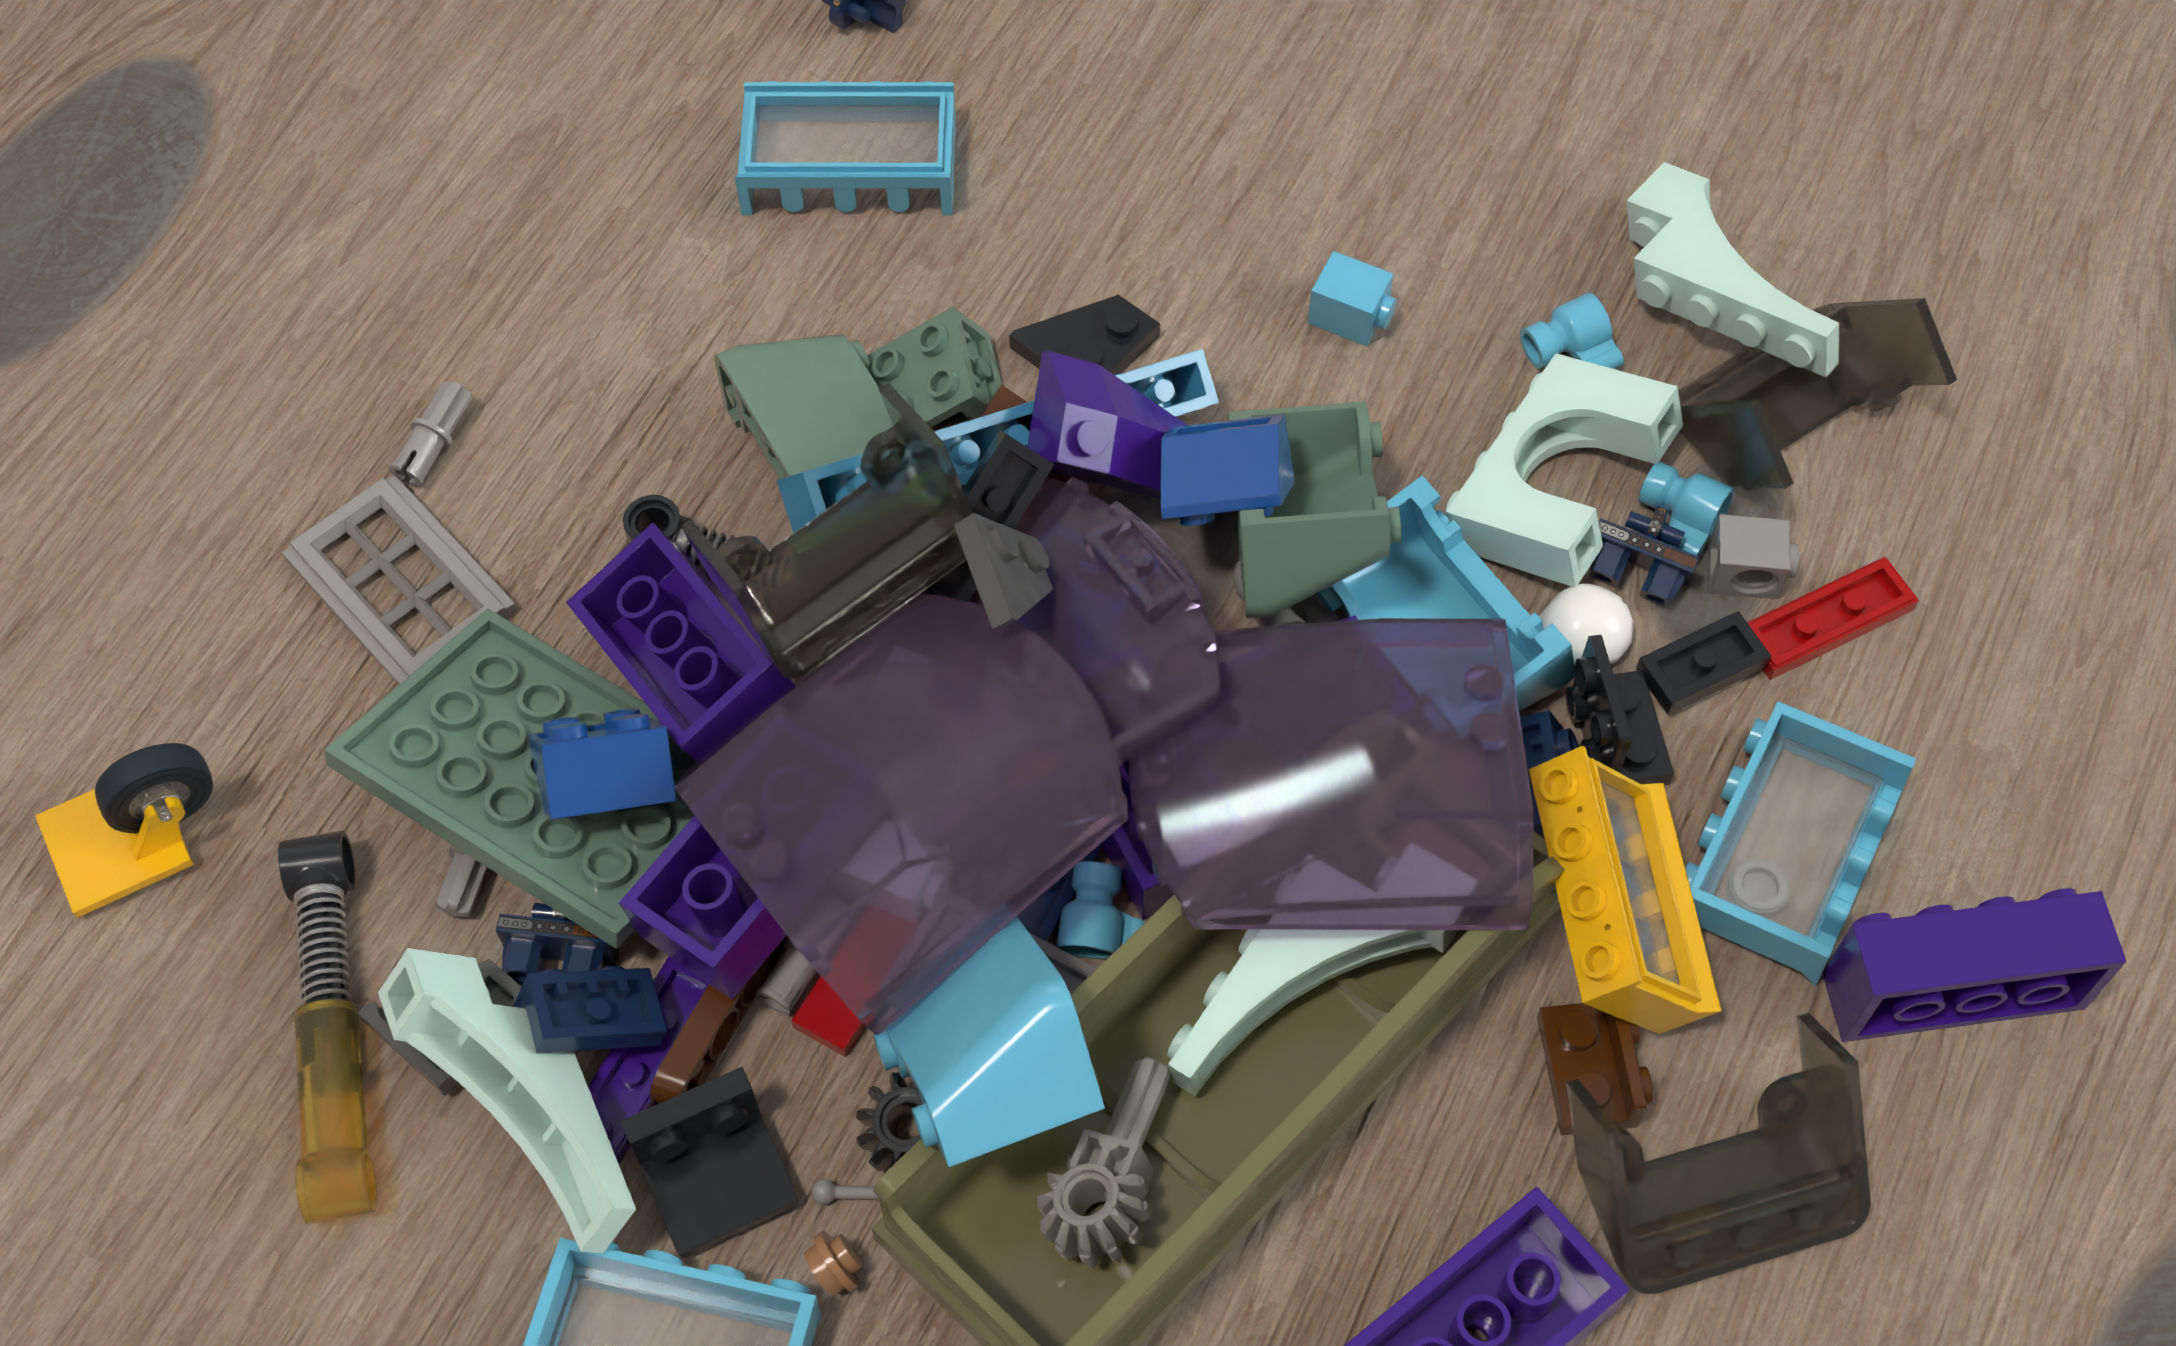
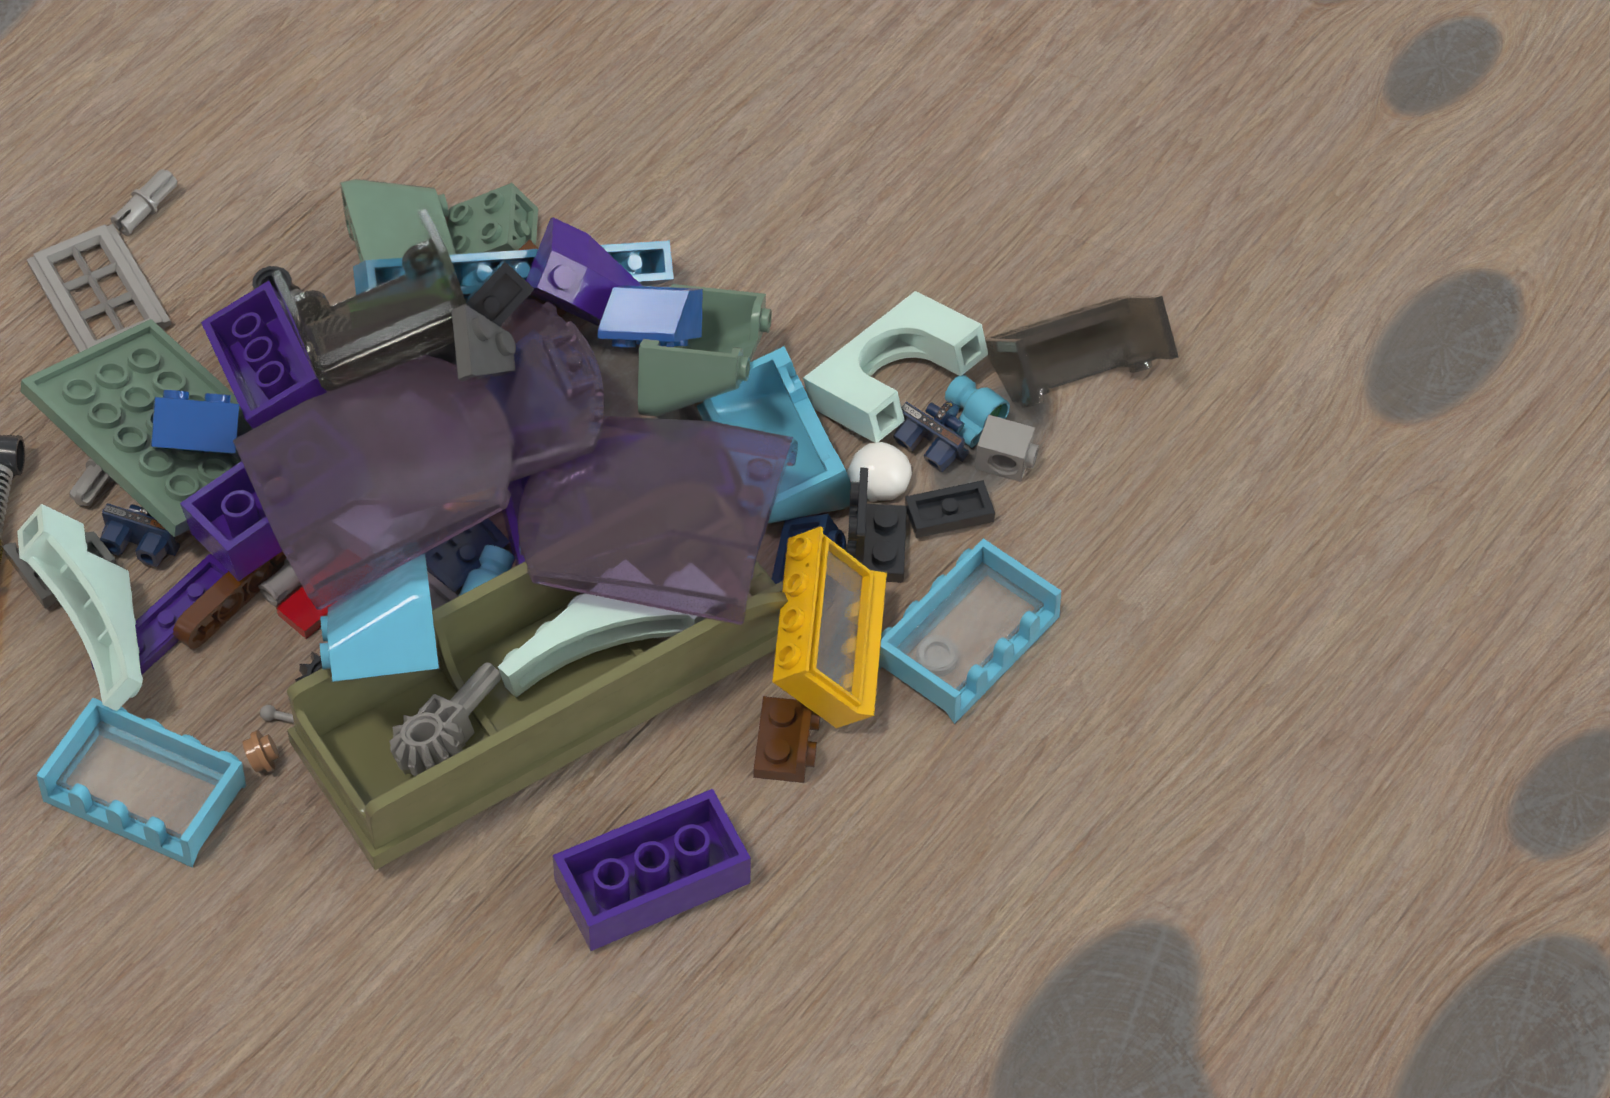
camera: 10 degrees right, 5 degrees down
dark blue bracket [513,966,667,1053] -> none
black bracket [621,1066,799,1258] -> none
window [735,81,956,215] -> none
black wing [1009,295,1160,375] -> none
medium azure brick [1308,251,1397,346] -> none
medium azure piece [1520,292,1624,369] -> none
clear smoke windscreen [1566,1013,1871,1294] -> none
light aqua arch [1627,162,1839,377] -> none
red tile [1747,556,1919,680] -> none
dark purple brick [1822,888,2127,1042] -> none

